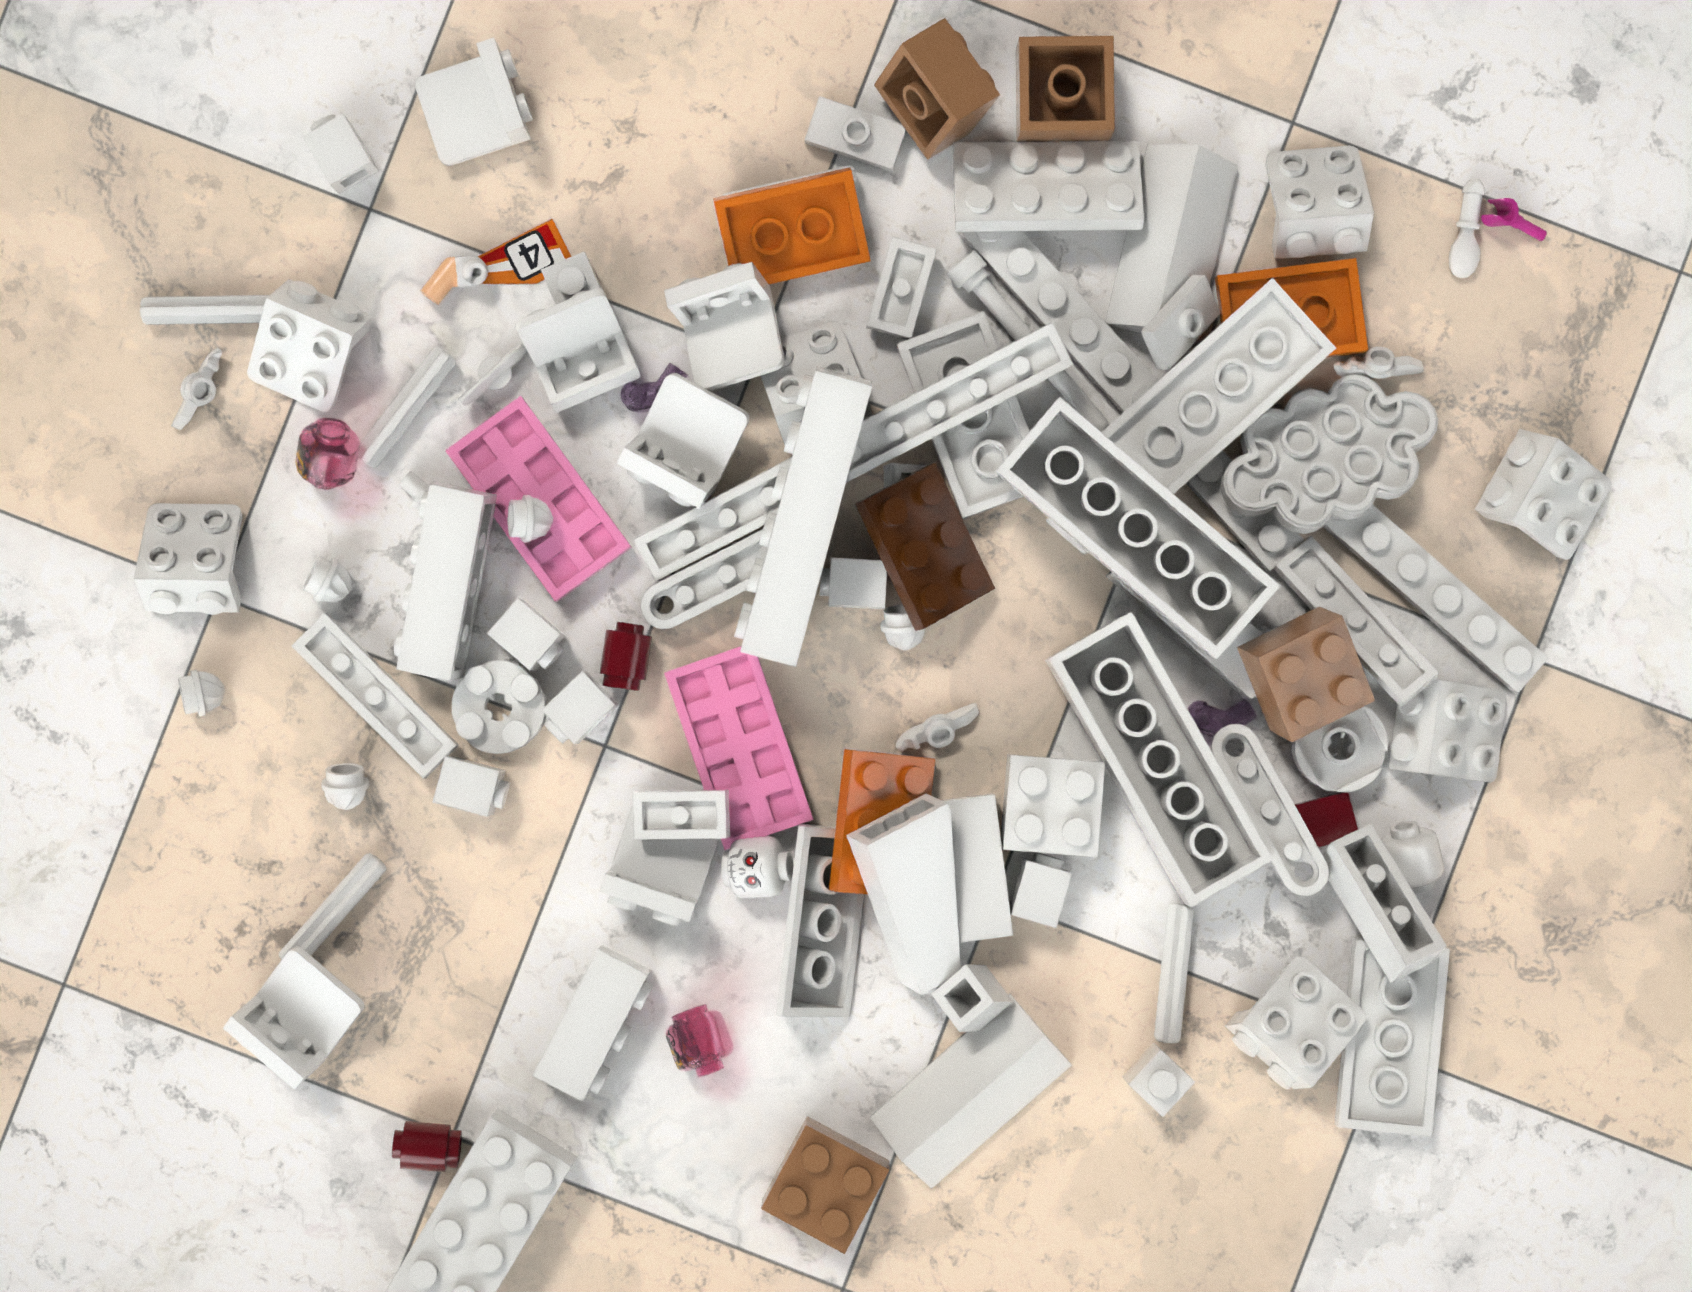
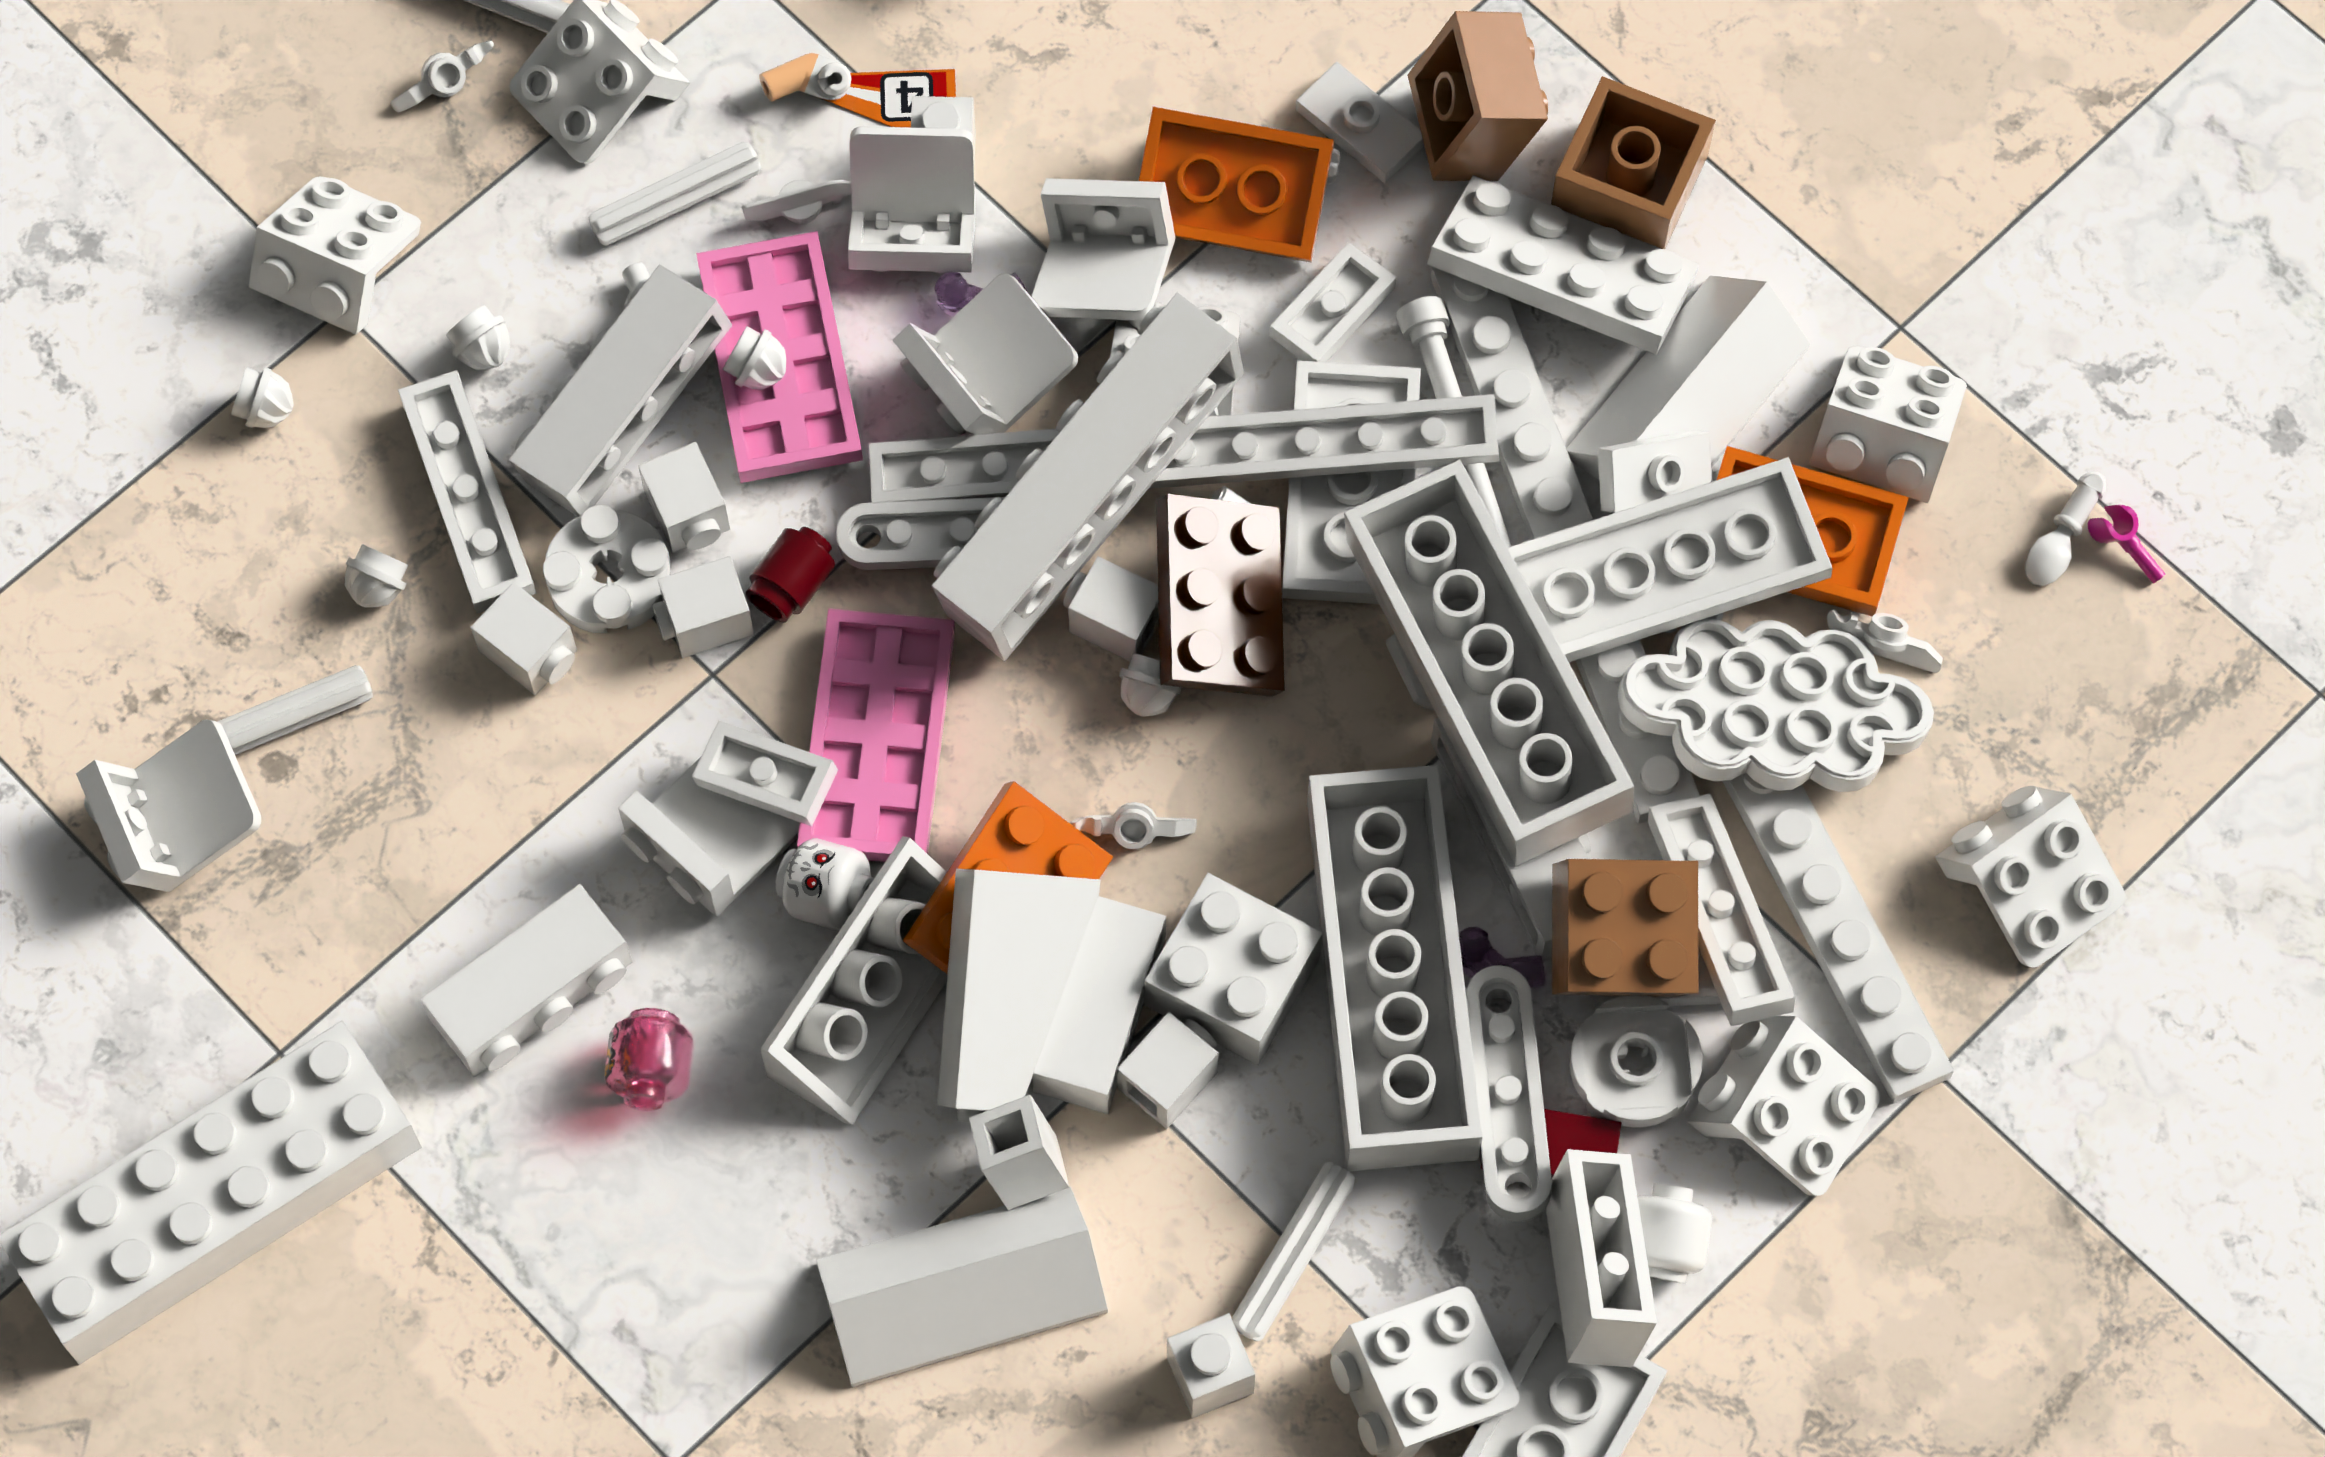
camera: 20 degrees right, 20 degrees down
clear pink head [295,418,360,490] -> none
dark red brick [392,1121,462,1172] -> none
medium nougat brick [761,1116,890,1254] -> none

